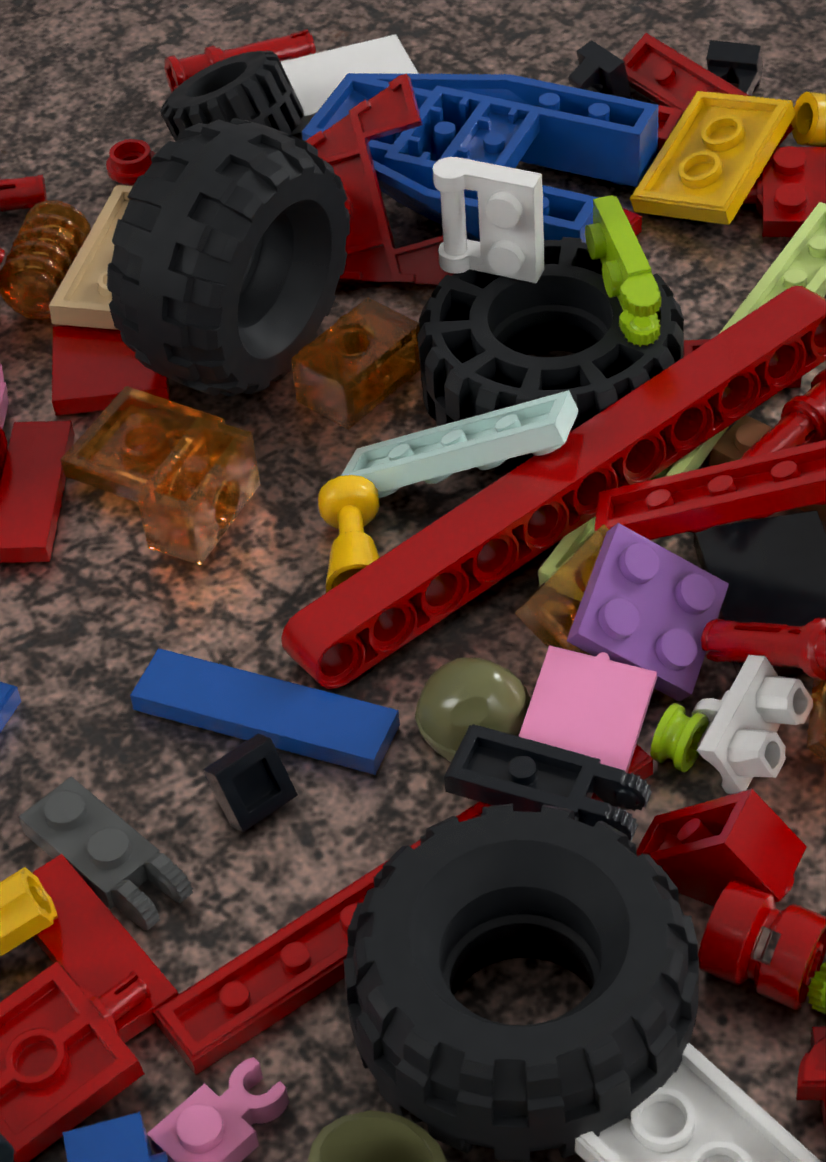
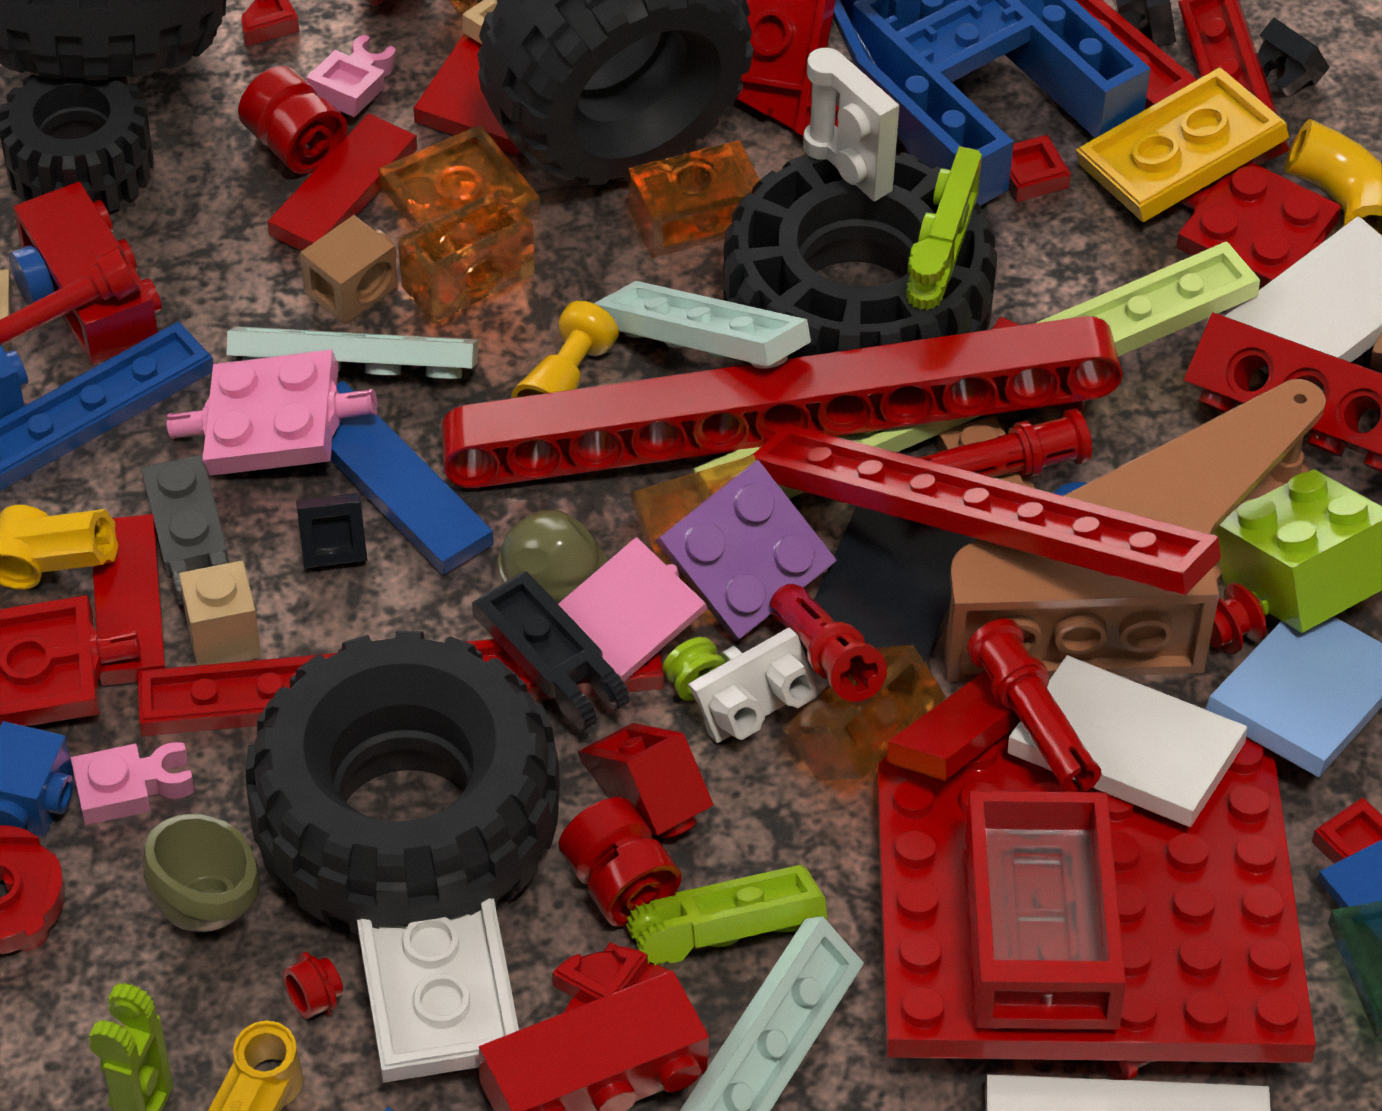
camera: 25 degrees right, 5 degrees up
none -> bright pink plate [167,350,378,476]
none -> tan brick [179,560,262,665]
none -> light aqua plate [227,326,479,378]
none -> medium nougat brick [300,215,398,324]

